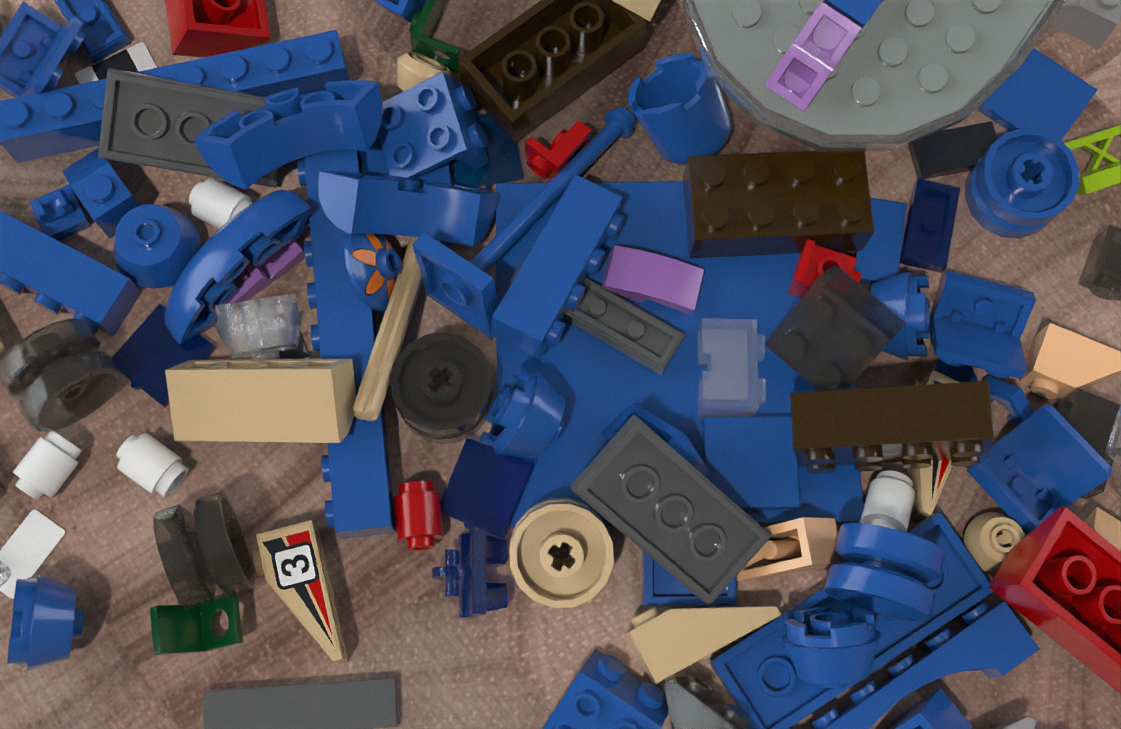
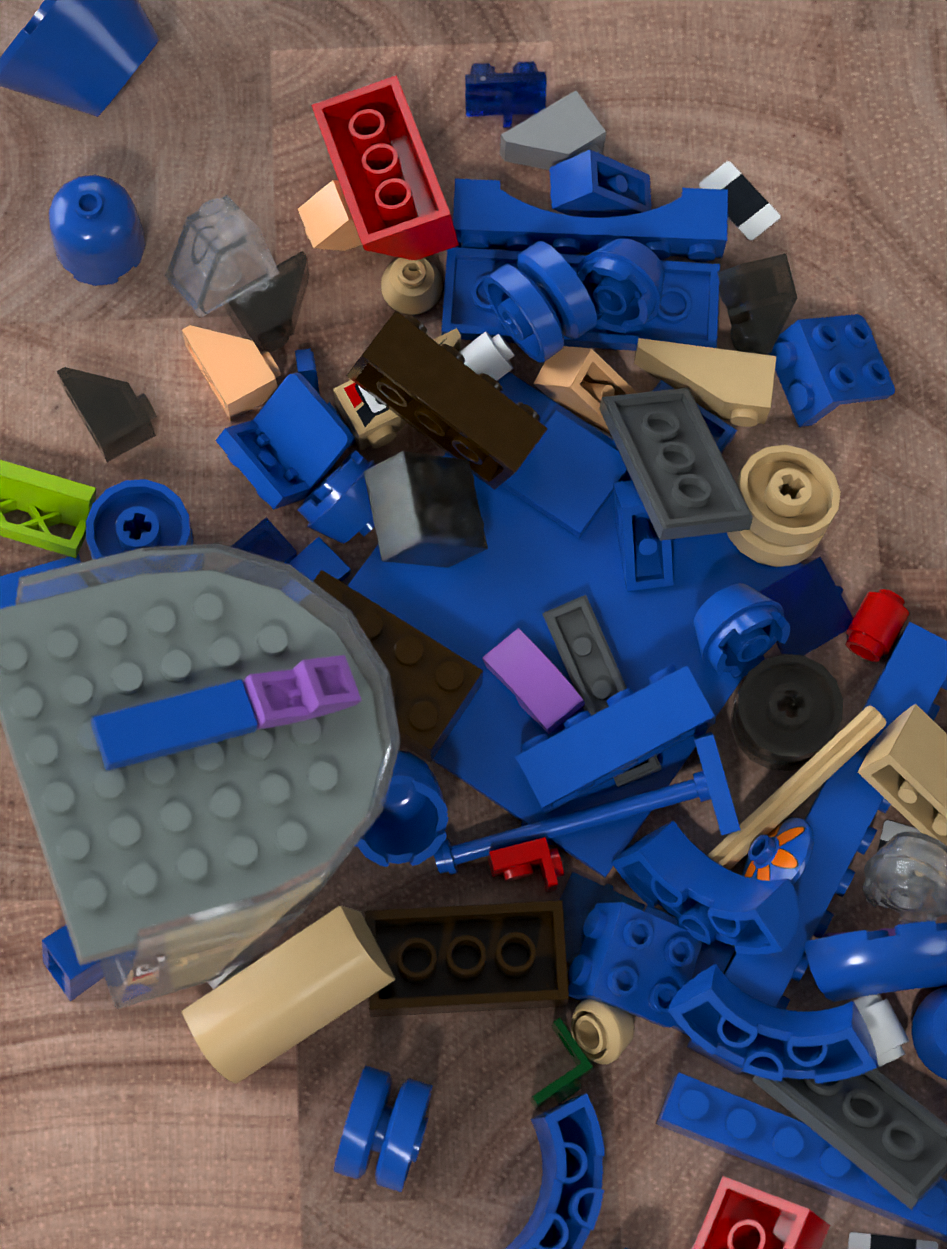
camera: 145 degrees left, 0 degrees up
clear blue hips [432,528,508,619] -> none
clear brick [697,318,766,418] -> none
red brick [788,239,862,309] -> none
blue bracket [966,405,1112,535] -> none

